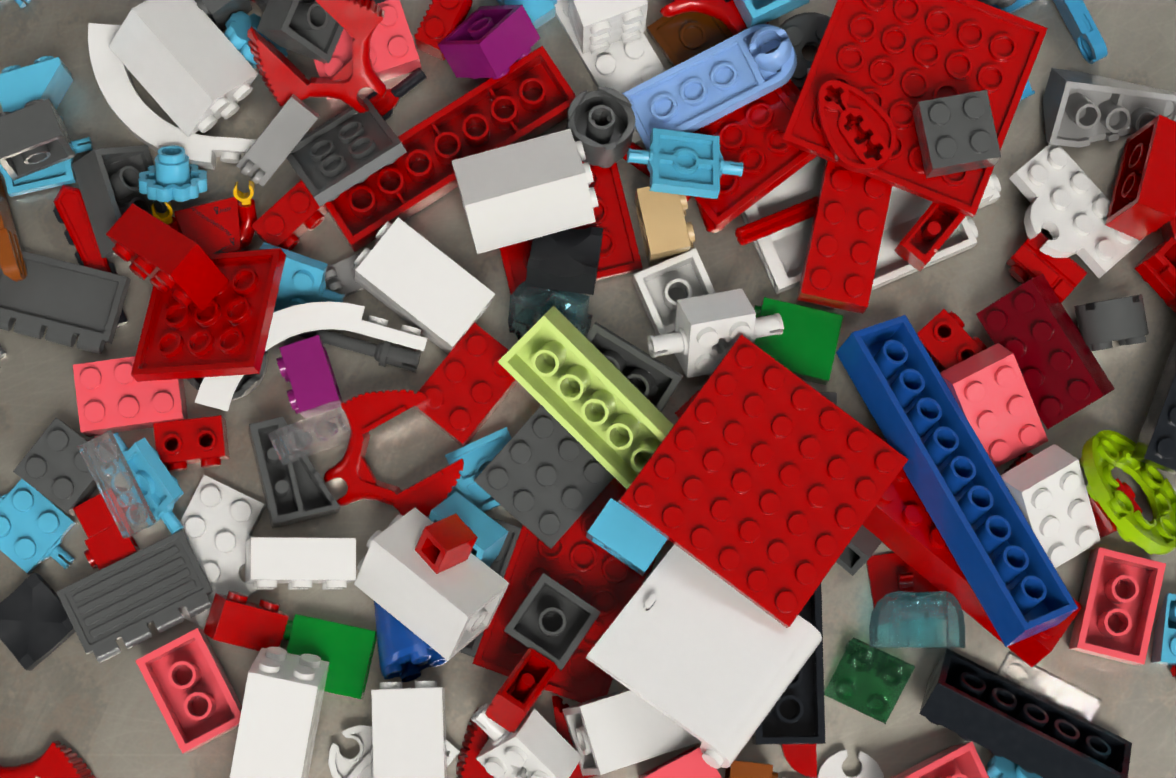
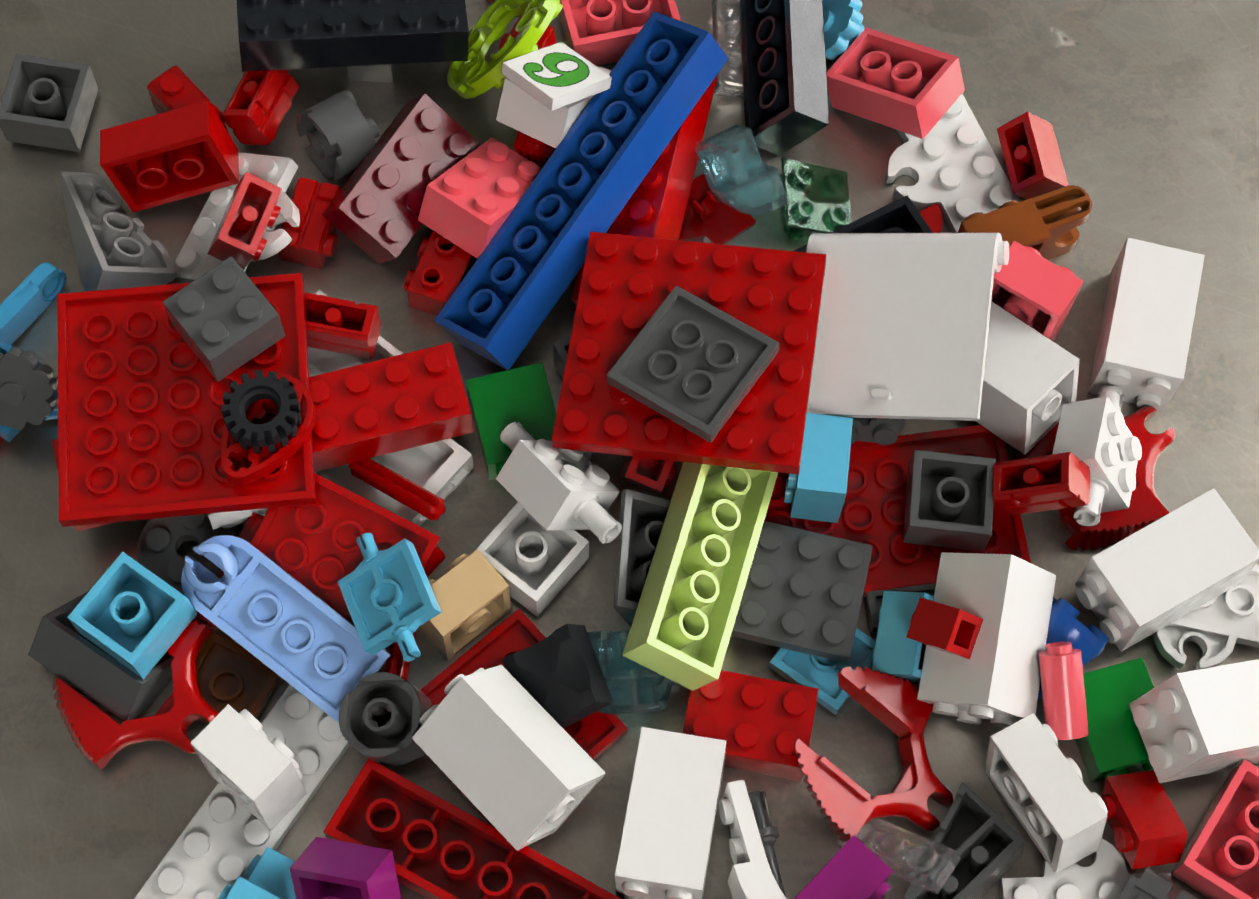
camera: 115 degrees left, 15 degrees down
none -> red brick [207,172,282,270]
none -> black tyre [221,370,302,453]
none -> white tile [502,42,612,111]
none -> dark grey plate [607,285,779,443]
none -> coral brick [1038,642,1089,740]

